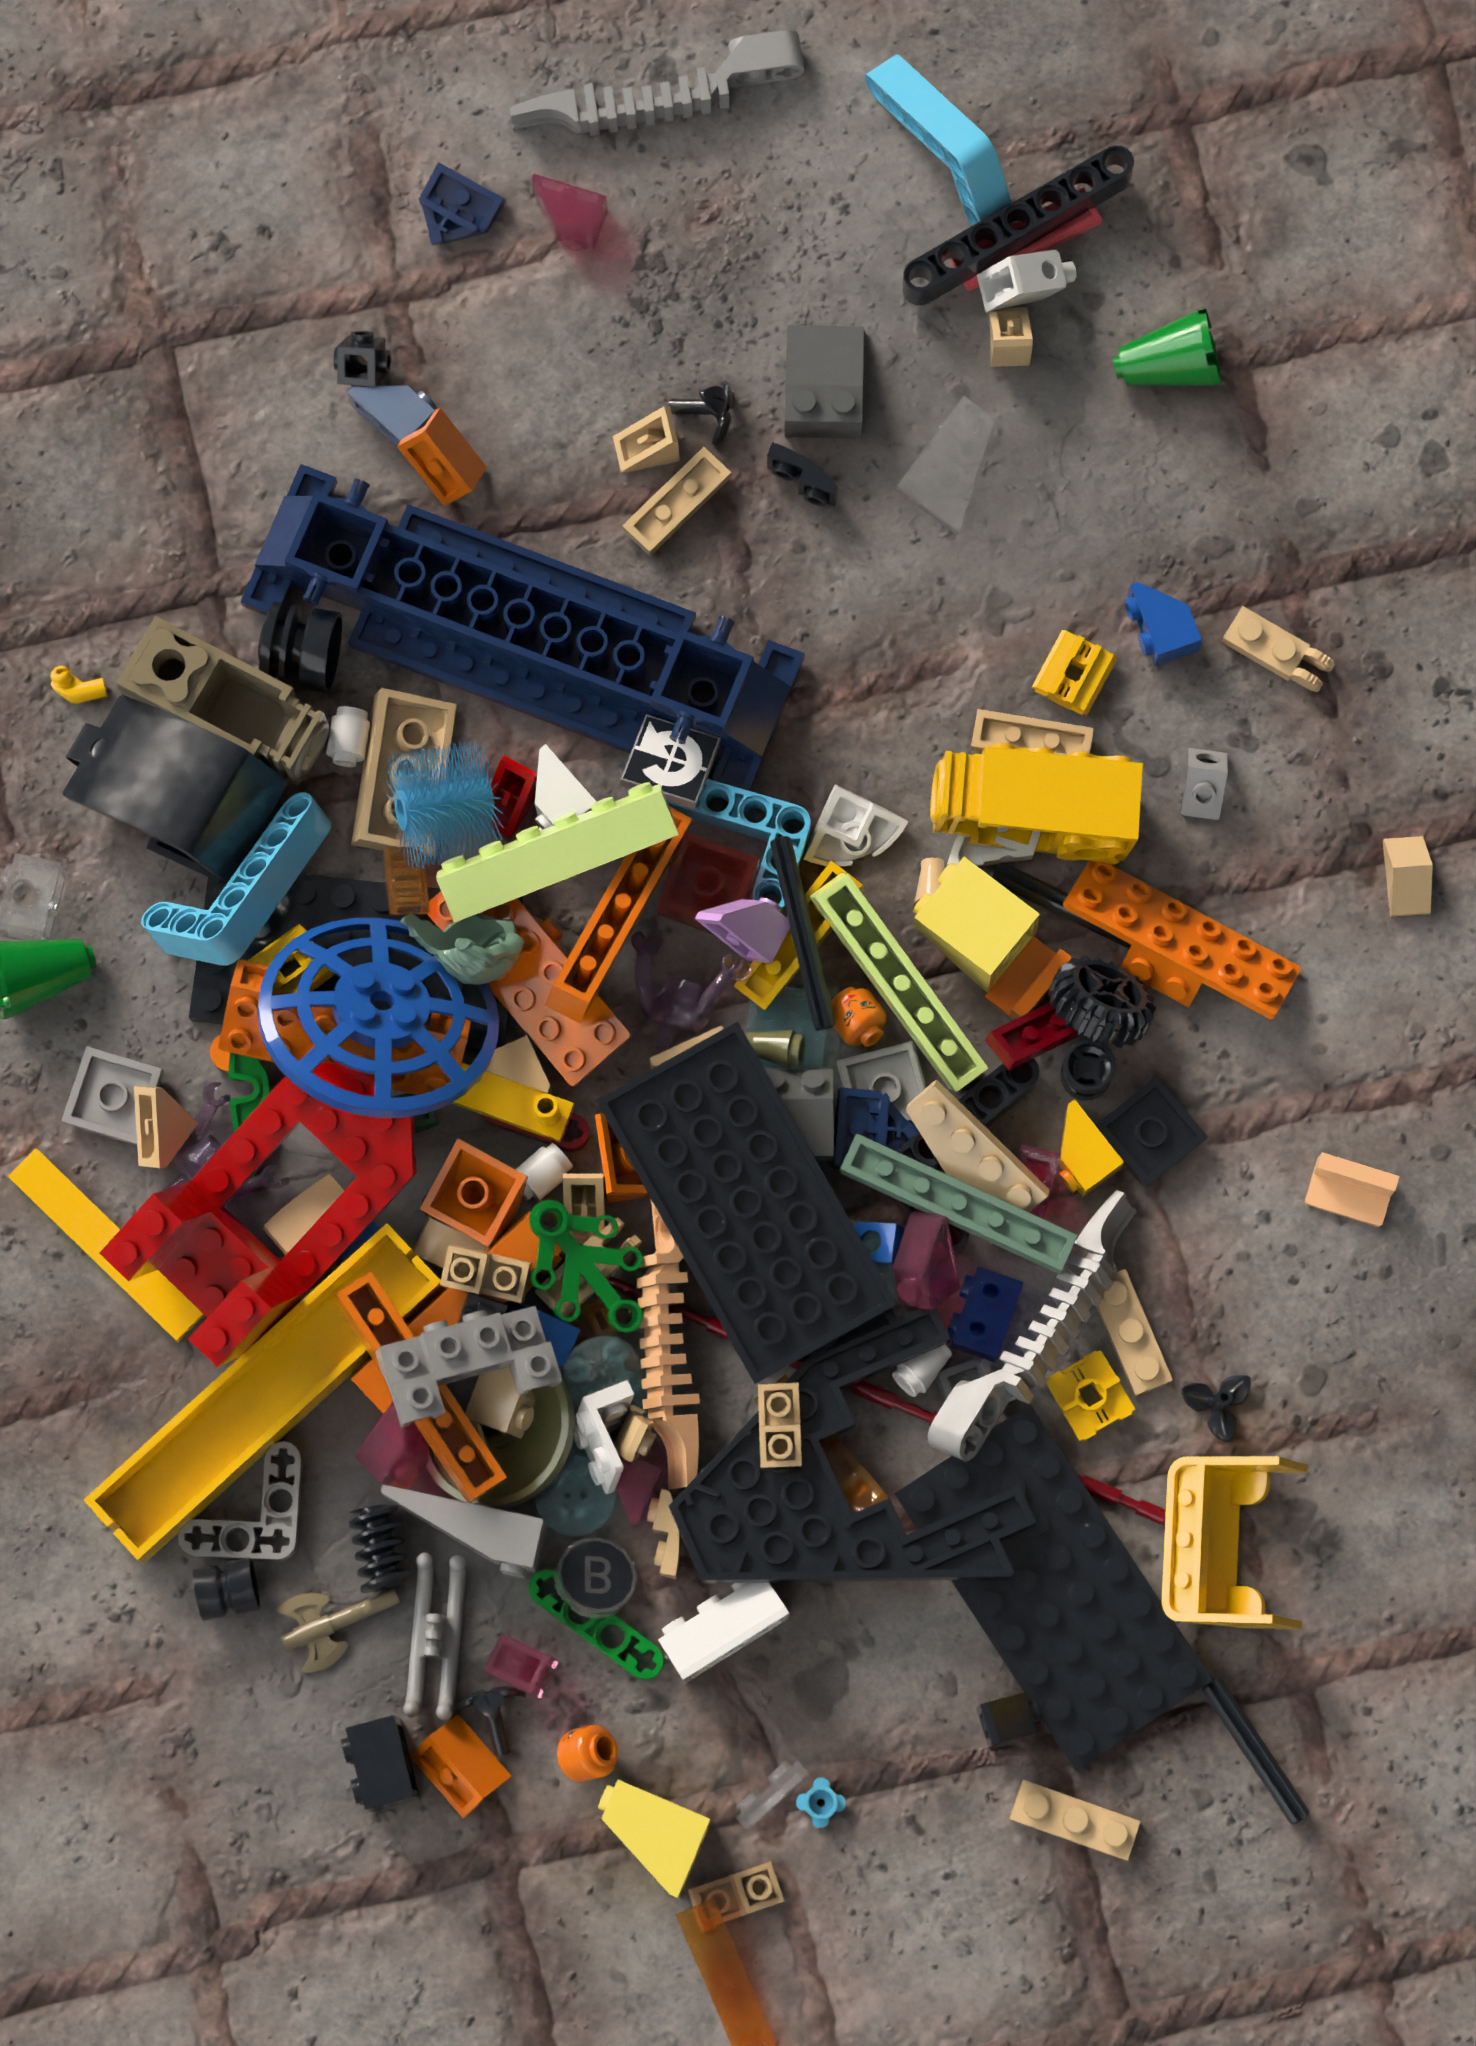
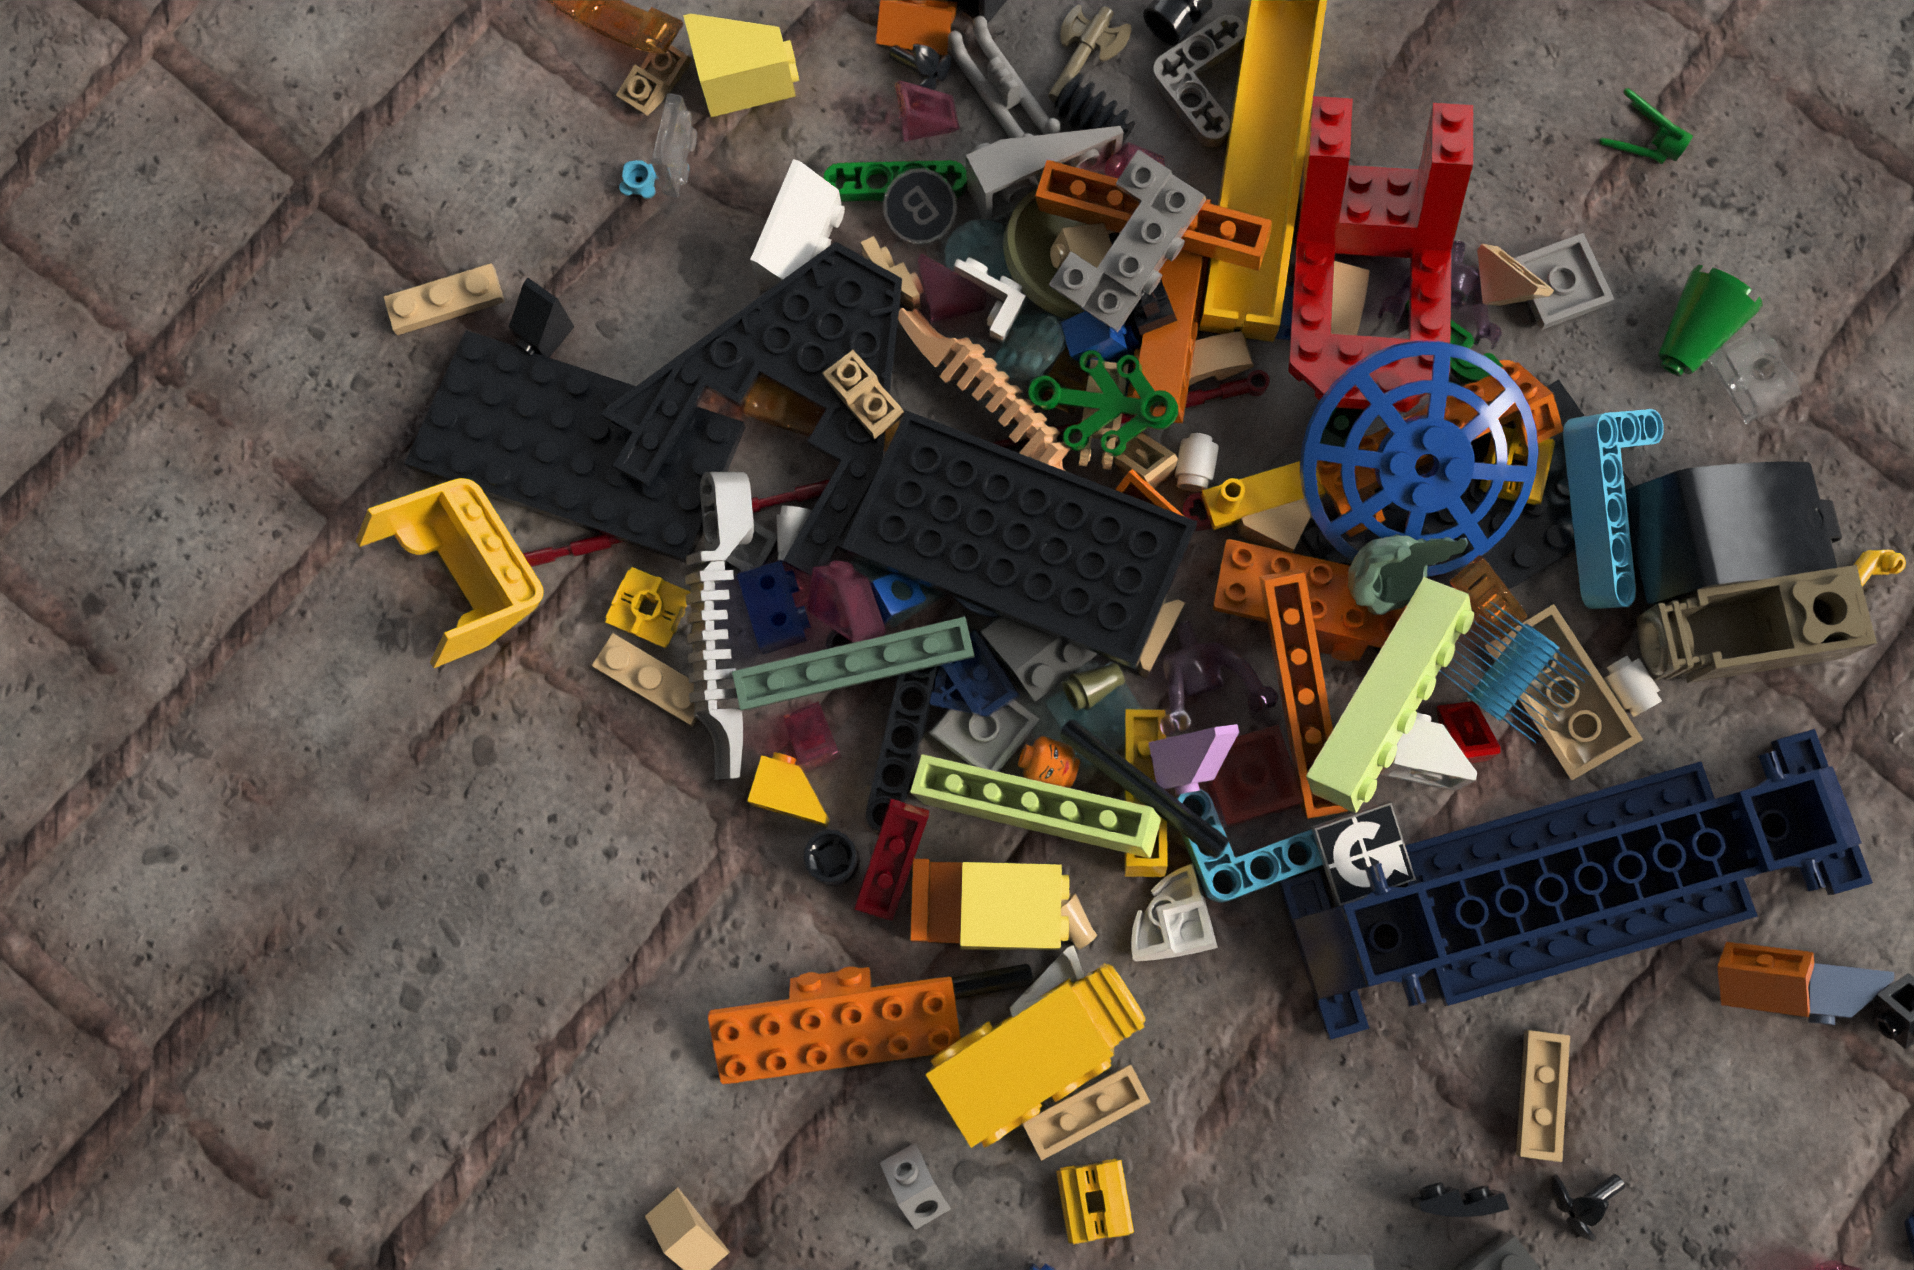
camera: 145 degrees right, 0 degrees up
yellow tile [8,1148,205,1342] -> none
black wheel [258,601,343,693] -> none
orange slope [420,1139,528,1248] -> none
tan slope [440,1245,533,1303] -> none
orange head [557,1725,618,1782] -> none
tan slope [613,406,680,473] -> none
tan slope [613,1404,656,1462] -> none
tan wing [906,1079,1049,1245] -> none
black gear [1048,956,1156,1048] -> none
black plate [1095,1076,1208,1189] -> none
black plant [1182,1375,1251,1442] -> none
black axle [1202,1677,1309,1824] -> none
light nougat panel [1305,1152,1400,1227] -> none

